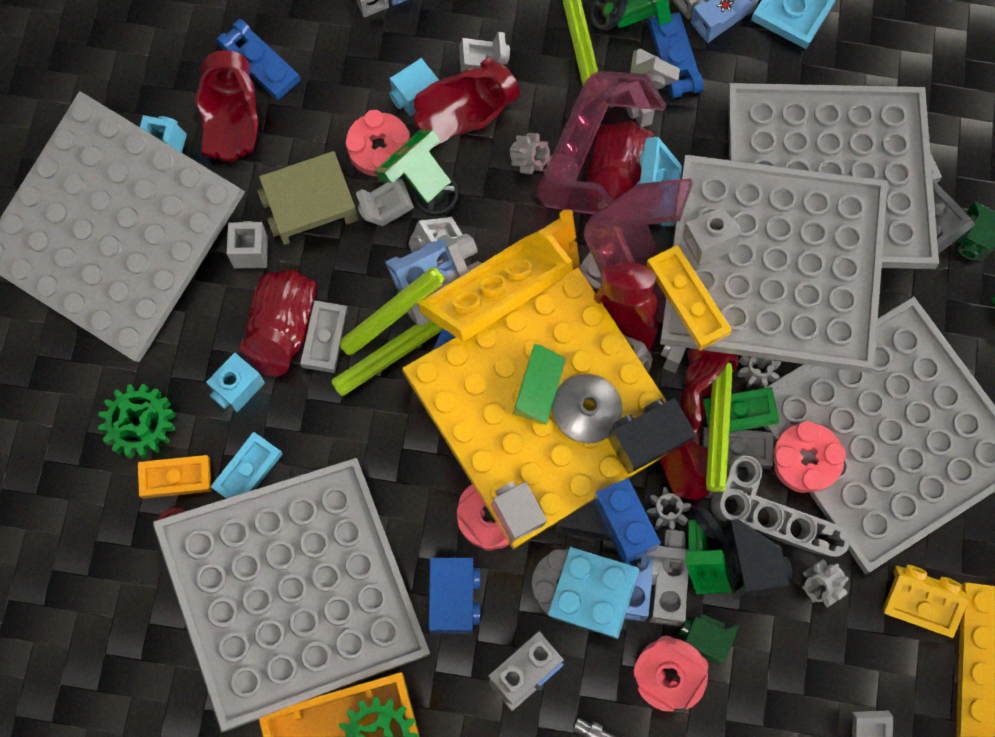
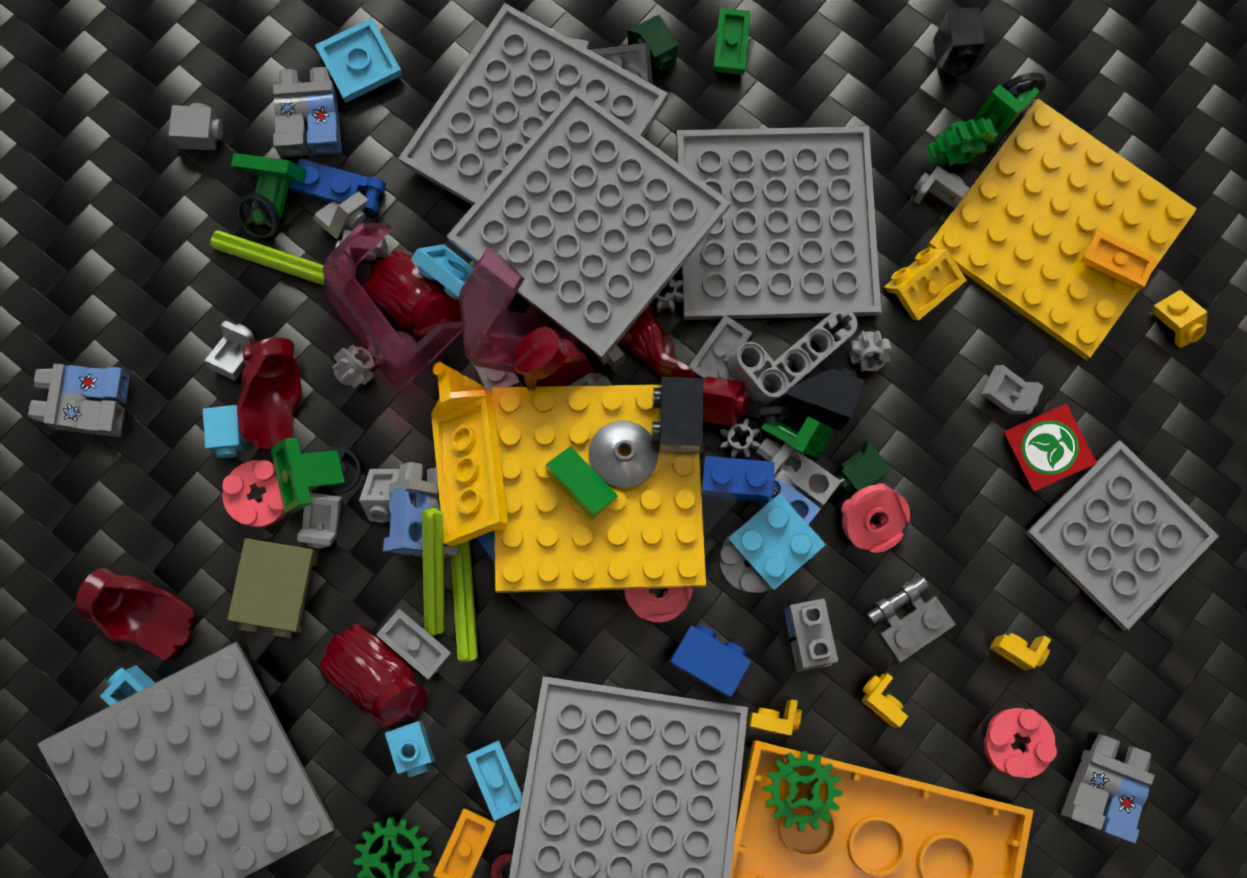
camera: 65 degrees left, 5 degrees up
blue plate [216,19,300,101] -> none
light grey brick [227,221,268,268] -> none
light grey brick [491,482,547,543] -> none
yellow plate [647,245,732,350] -> none
light grey brick [683,207,741,266] -> none
green plate [703,387,779,432] -> none
lime axle [706,363,732,492] -> none
coral plate [773,421,846,493] -> none
none -> yellow bracket [747,699,802,736]

